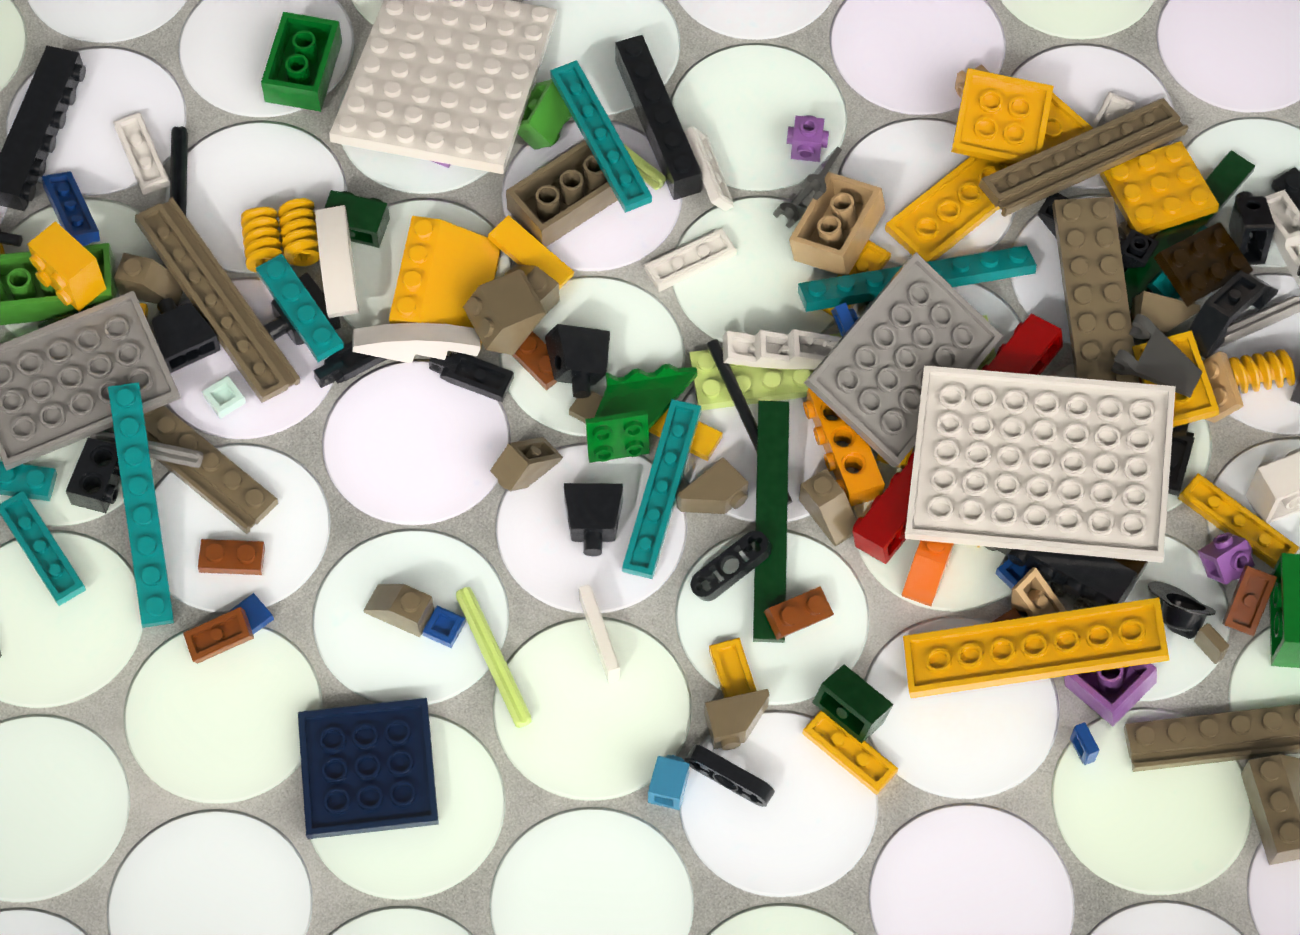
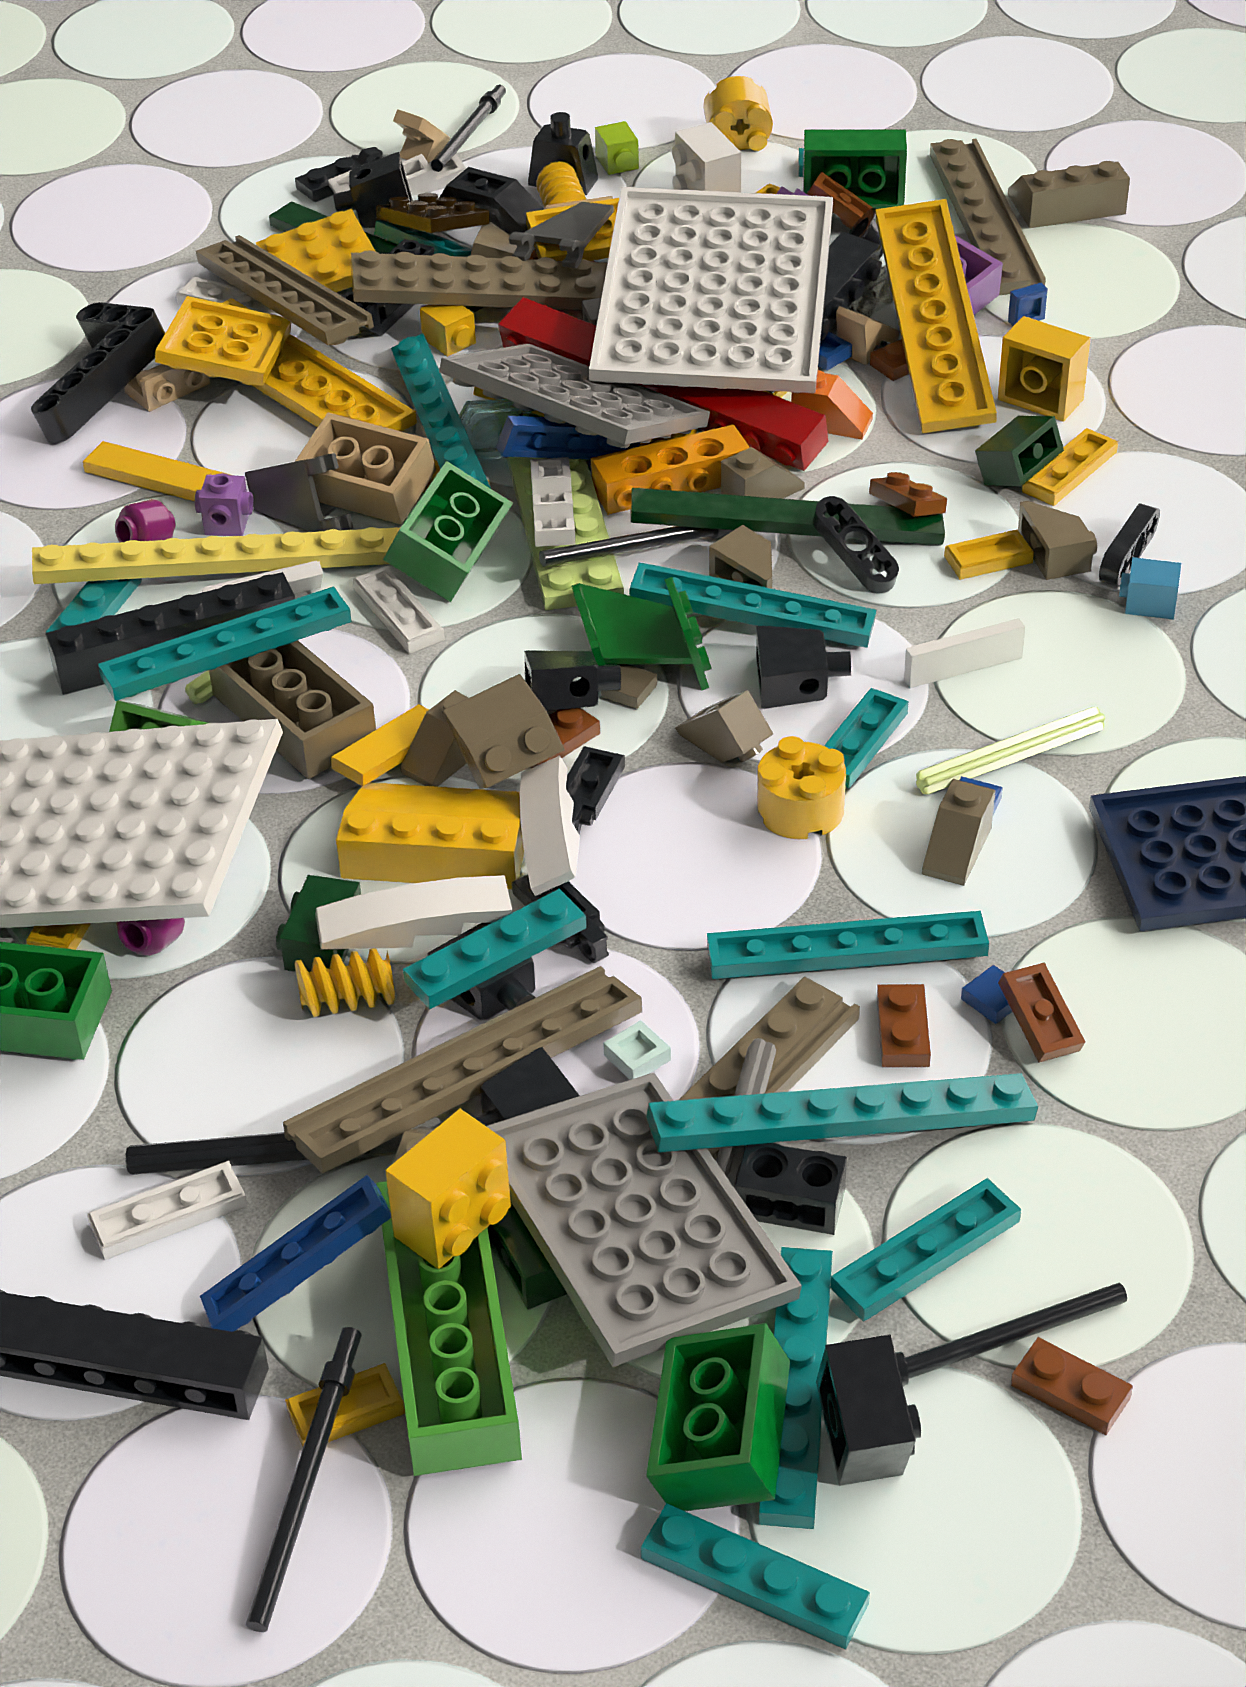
camera: 90 degrees left, 20 degrees down
yellow piece [241,207,283,273] -> none
none -> black beam [31,302,165,443]
none -> light yellow plate [32,527,401,584]
none -> teal plate [46,578,142,632]
none -> yellow tile [83,441,231,502]
none -> magenta head [115,499,176,542]
none -> green brick [383,461,513,602]
none -> yellow brick [420,304,476,357]
none -> teal plate [707,910,989,979]
none -> yellow brick [757,736,846,839]
none -> teal plate [824,688,909,788]
none -> yellow brick [997,316,1091,422]

